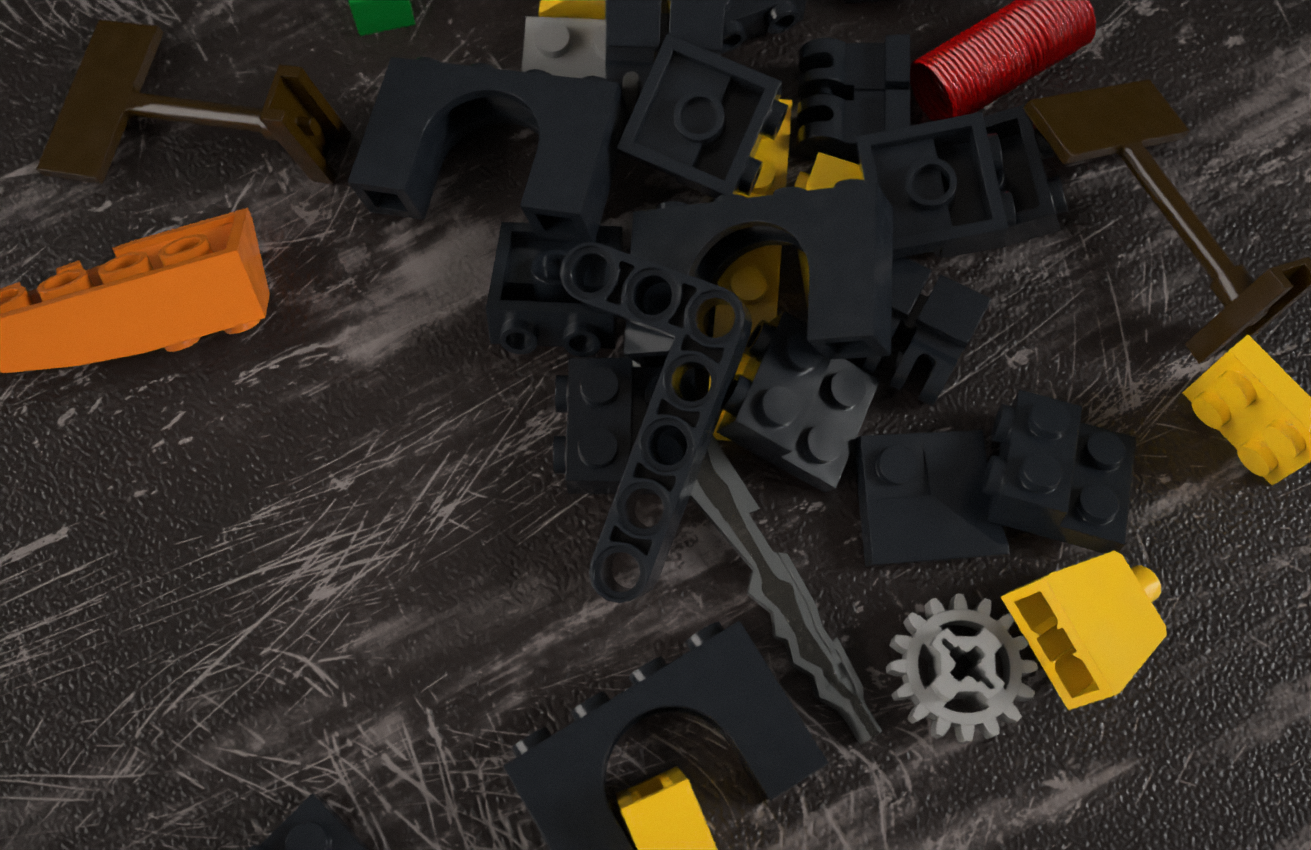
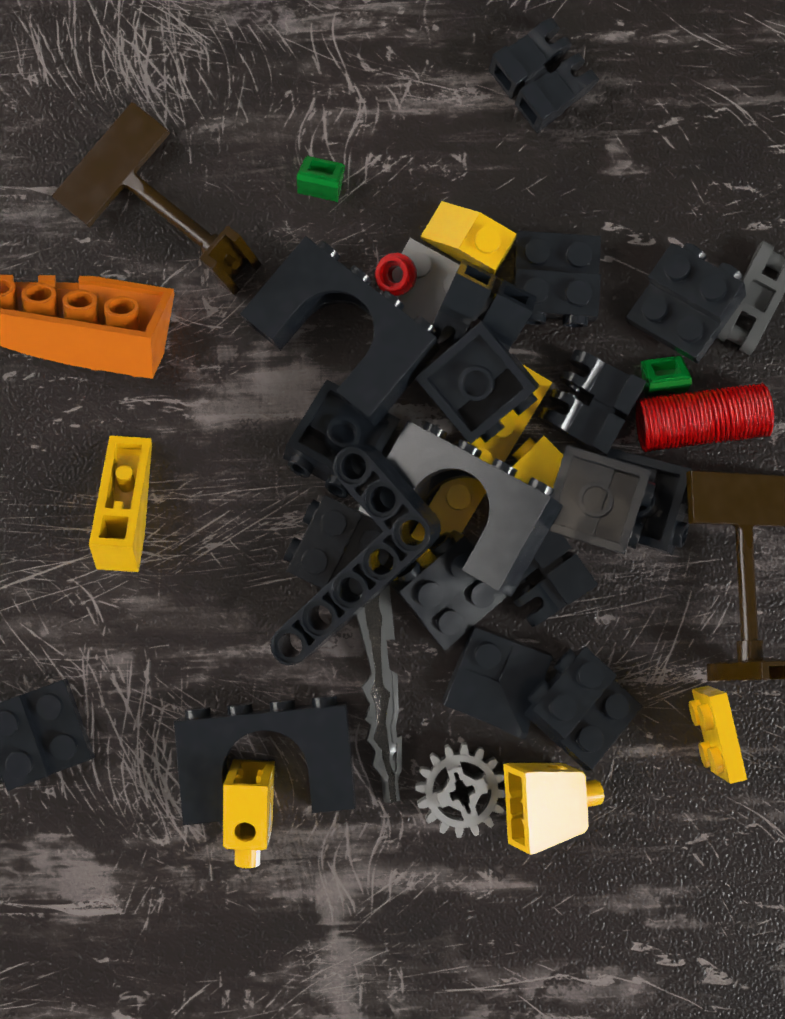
camera: 30 degrees right, 15 degrees up
none -> yellow slope [89,436,152,572]
none -> red plate [375,253,417,296]
none -> green slope [641,356,692,398]

